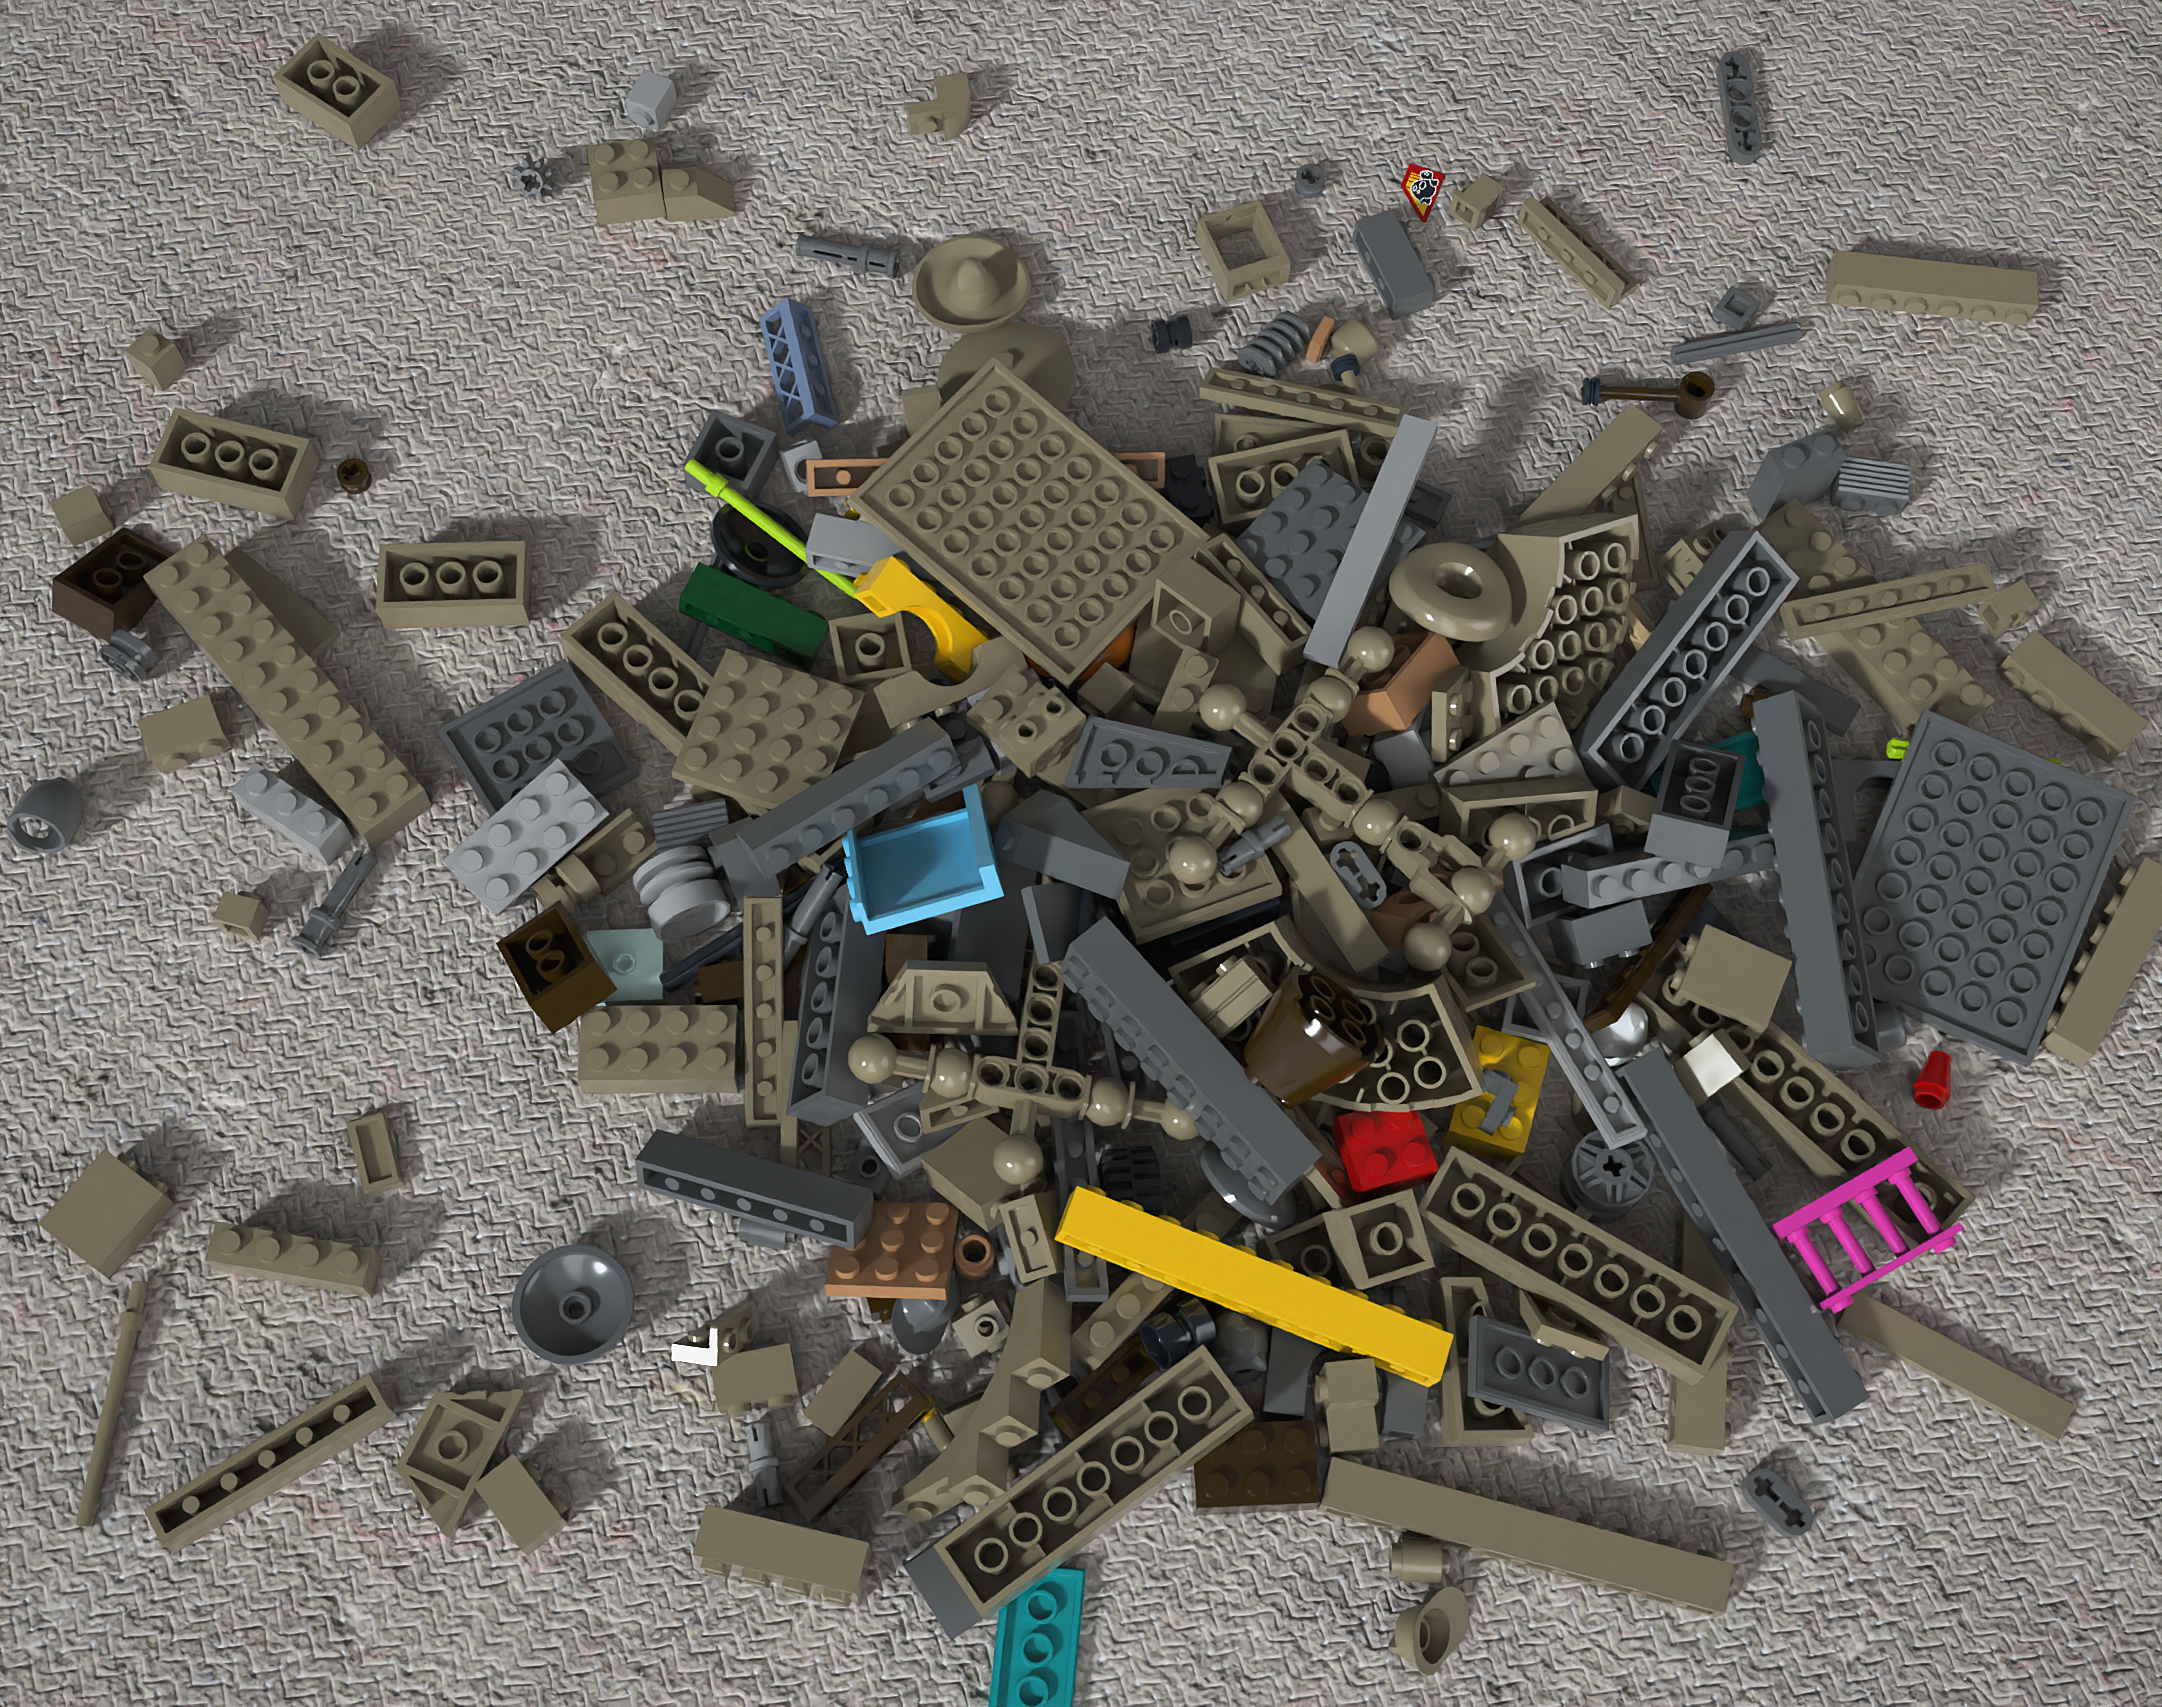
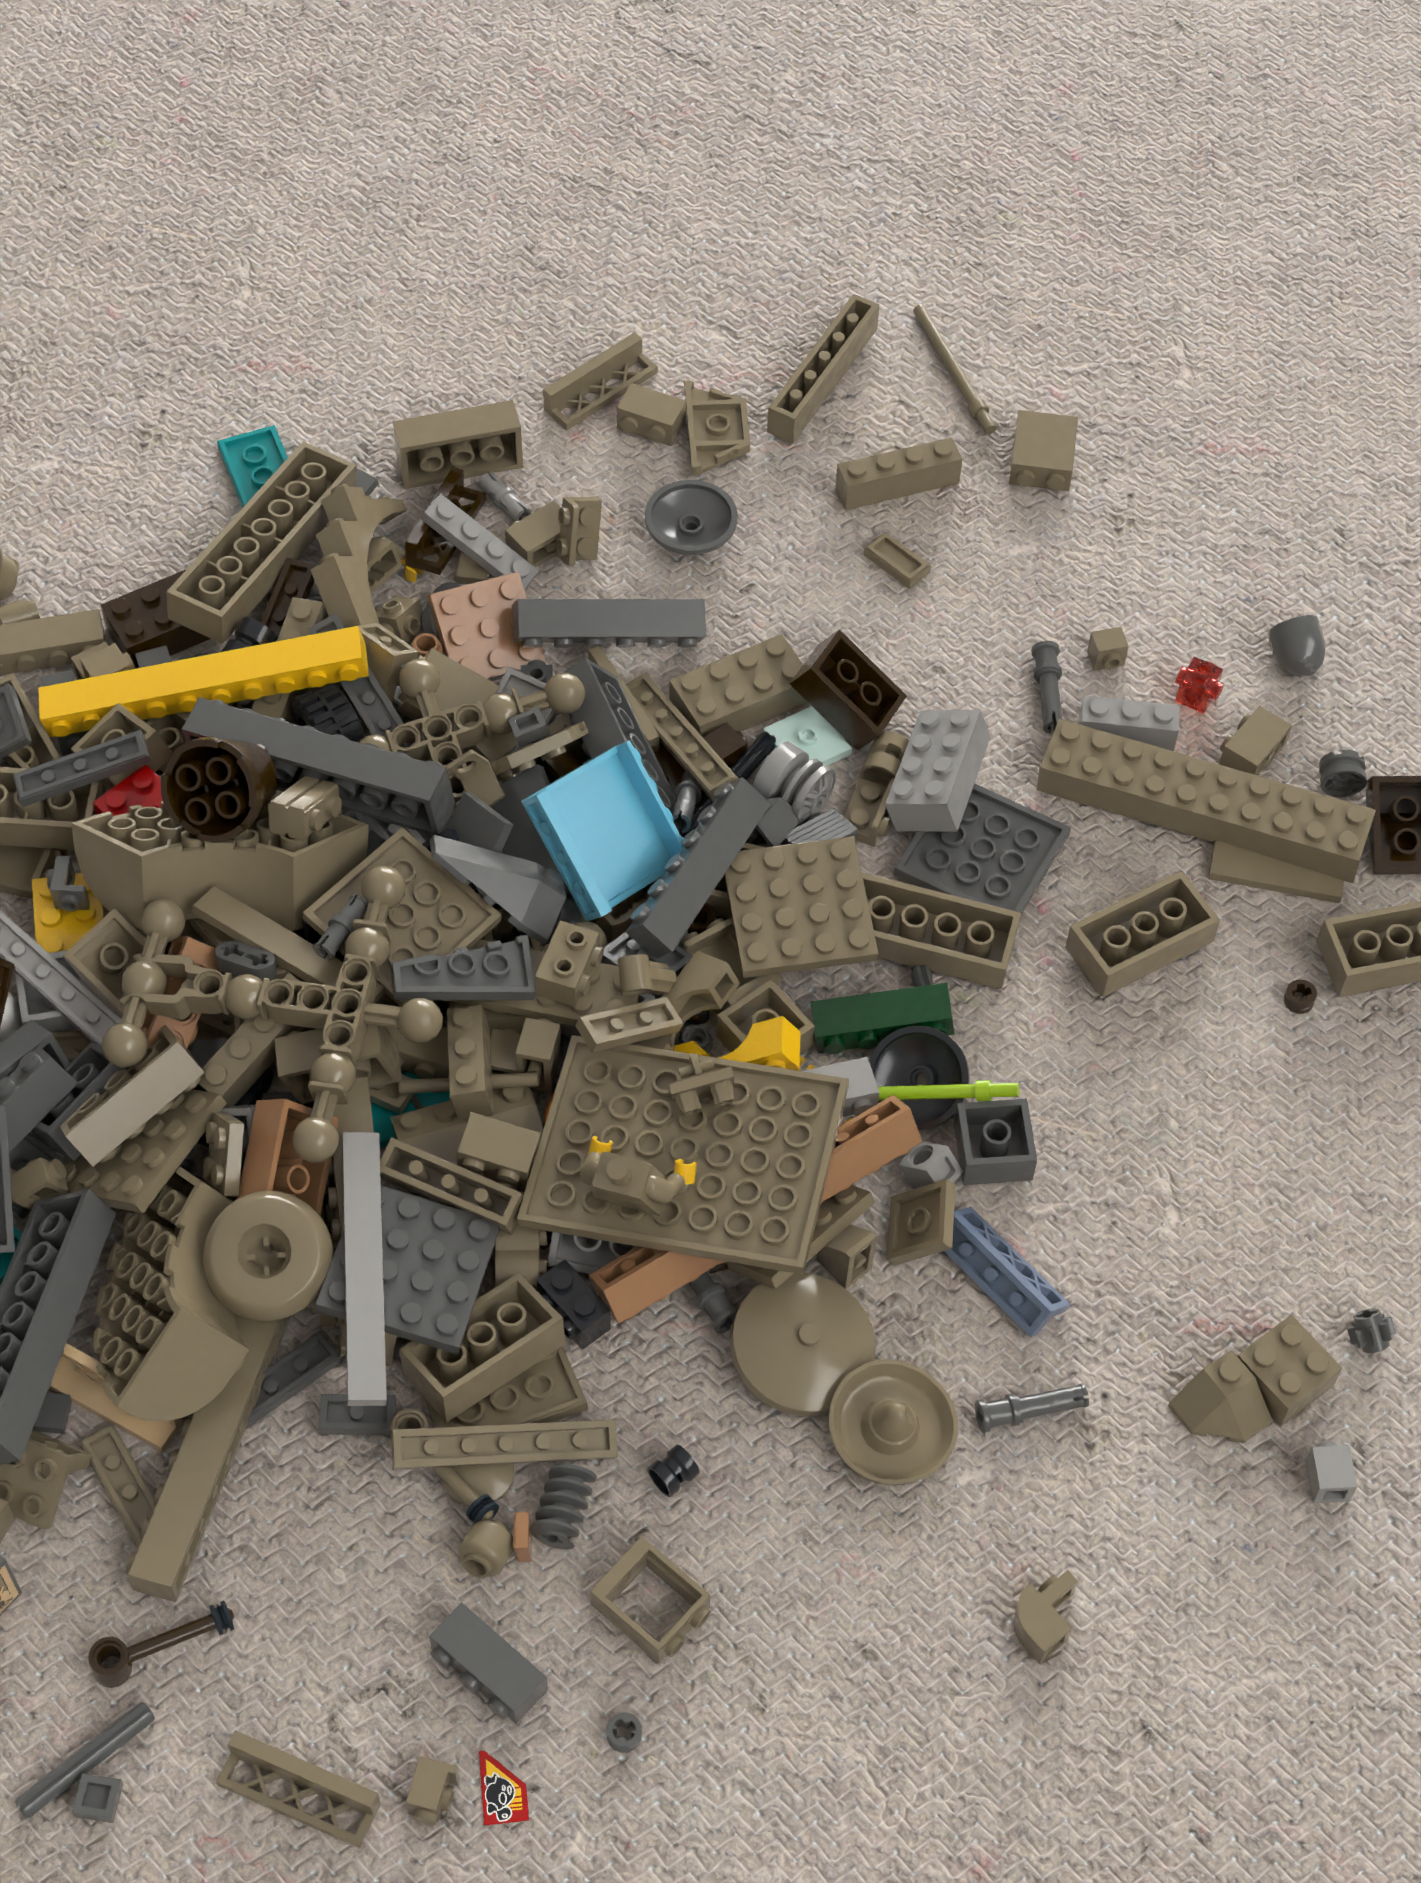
camera: 155 degrees right, 10 degrees down
none -> dark grey tile [13,730,151,807]
none -> light grey plate [420,493,539,590]
none -> dark tan bracket [445,750,505,807]
none -> dark grey plate [508,706,550,747]
none -> dark tan fence [543,332,658,430]
none -> dark tan plate [575,997,684,1053]
none -> dark tan torso [580,1136,697,1216]
none -> dark tan piece [618,954,676,996]
none -> dark tan hips [669,1053,734,1117]
none -> dark tan plate [887,1179,956,1266]
none -> clear red brick [1175,656,1224,714]

